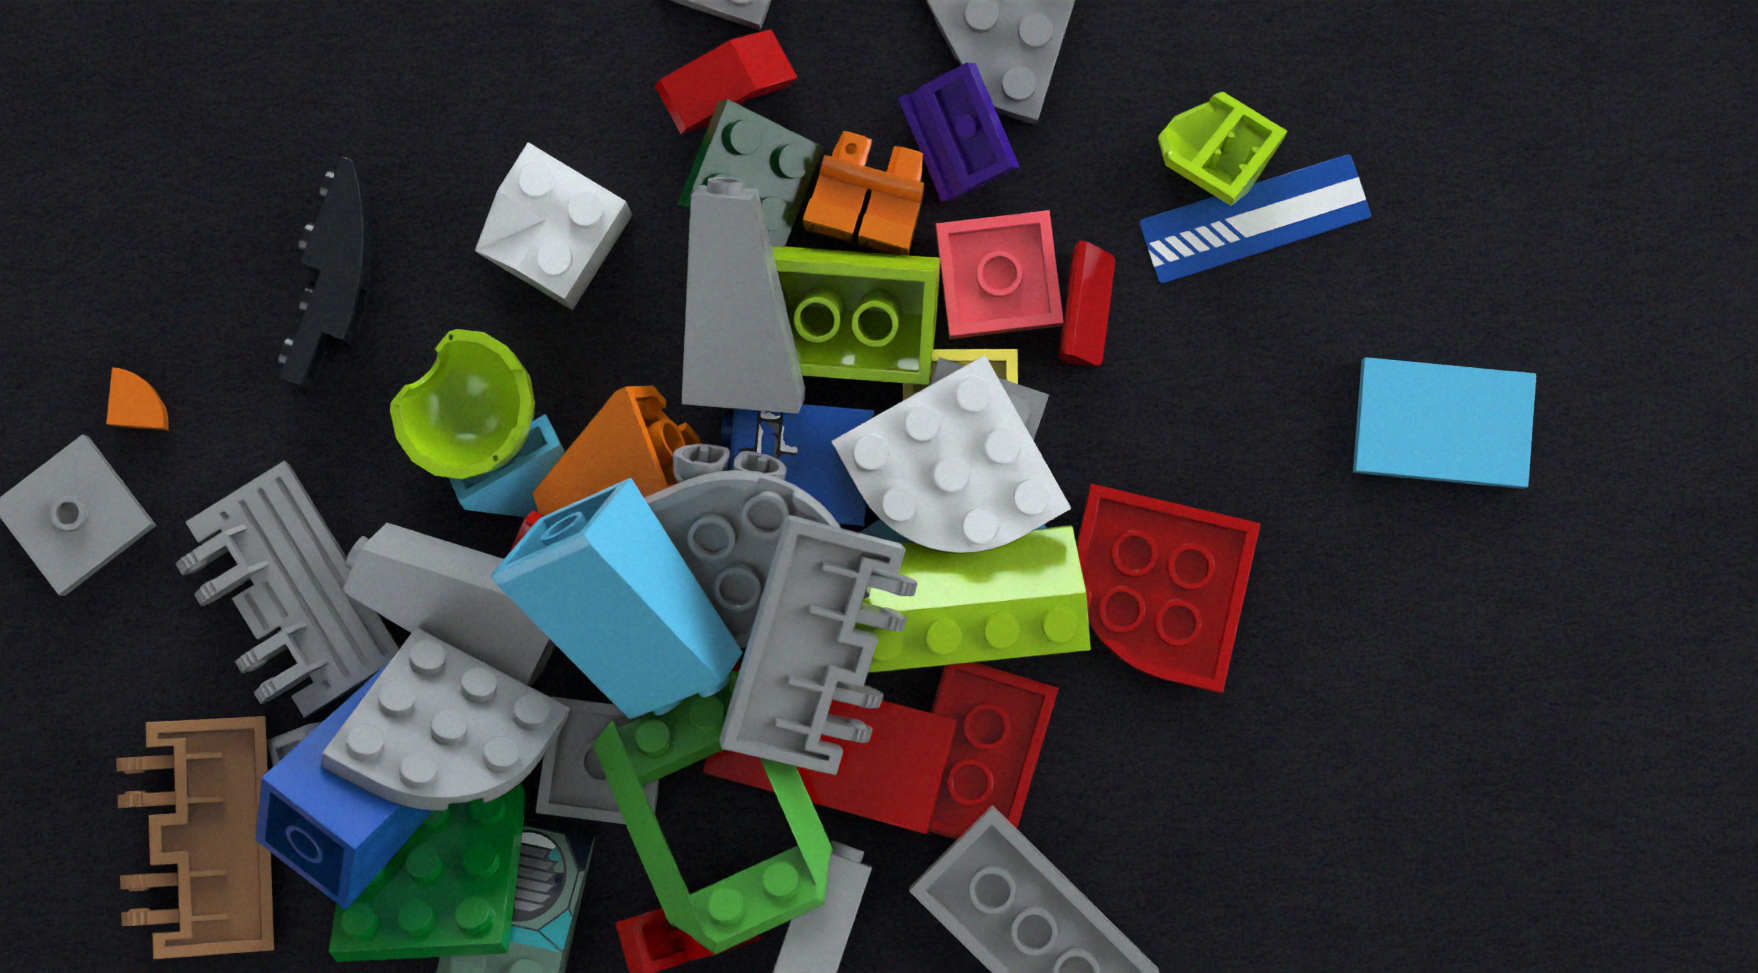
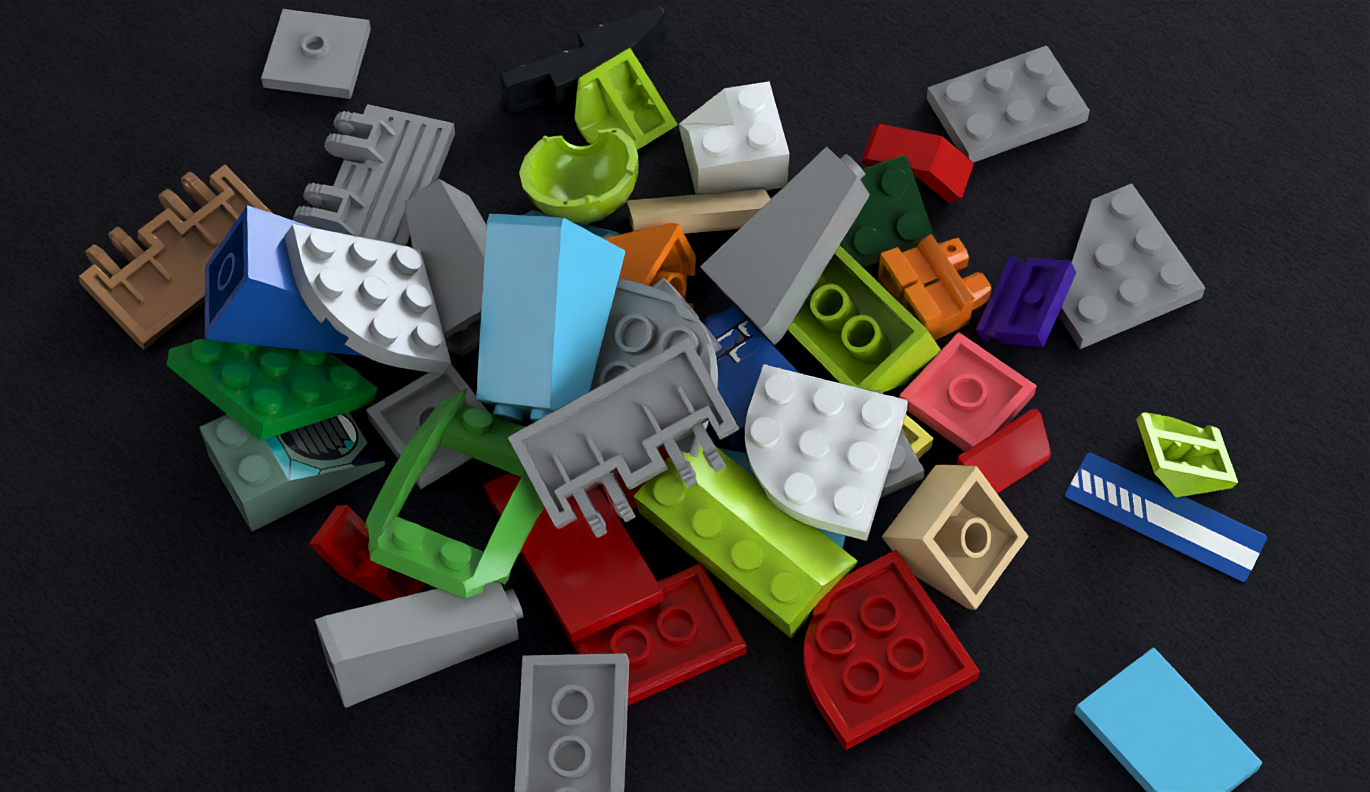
camera: 45 degrees right, 25 degrees down
orange tile [106,367,169,431] -> none
none -> lime slope [574,48,678,150]
none -> tan tile [627,189,771,234]
none -> tan slope [882,465,1029,610]

